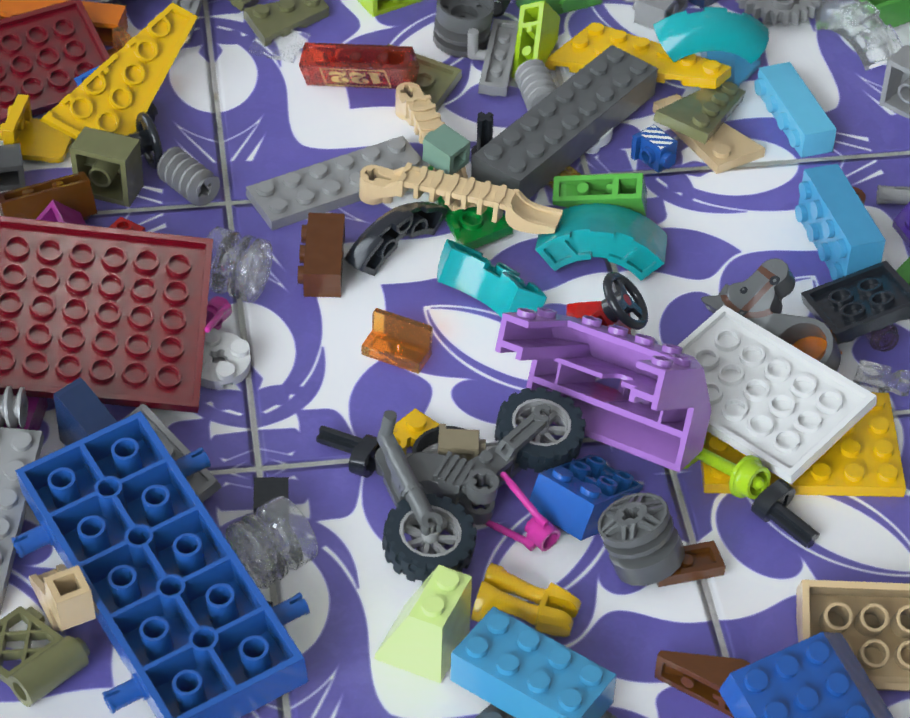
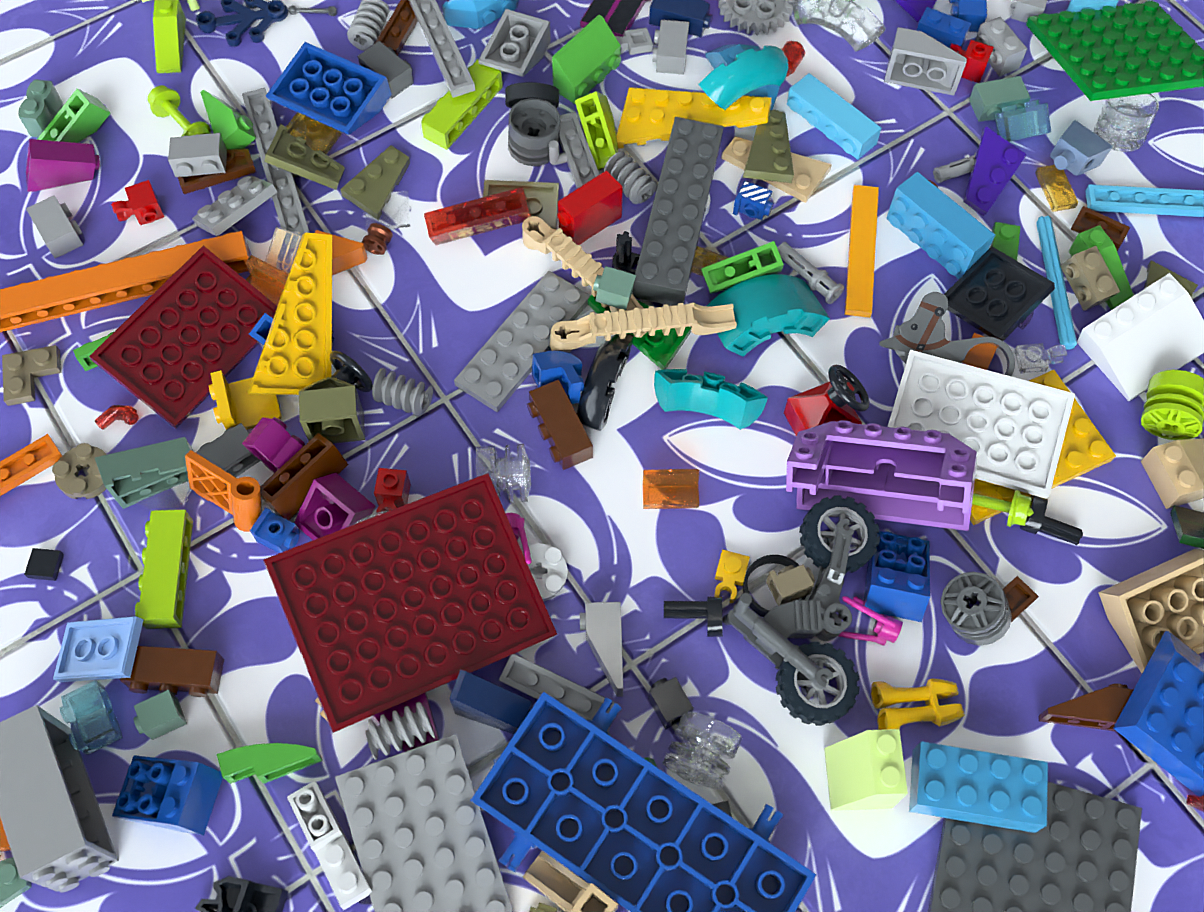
camera: 25 degrees left, 20 degrees up
none -> magenta brick [242,417,305,473]
none -> orange slope [315,230,368,275]
none -> copper wheel [361,223,393,255]
none -> blue brick [532,351,584,404]
none -> red brick [557,170,623,245]
none -> light grey slope [580,602,623,697]
none -> light grey pin [777,242,844,304]
none -> clear red brick [782,41,805,77]
none -> light orange tile [844,185,879,318]

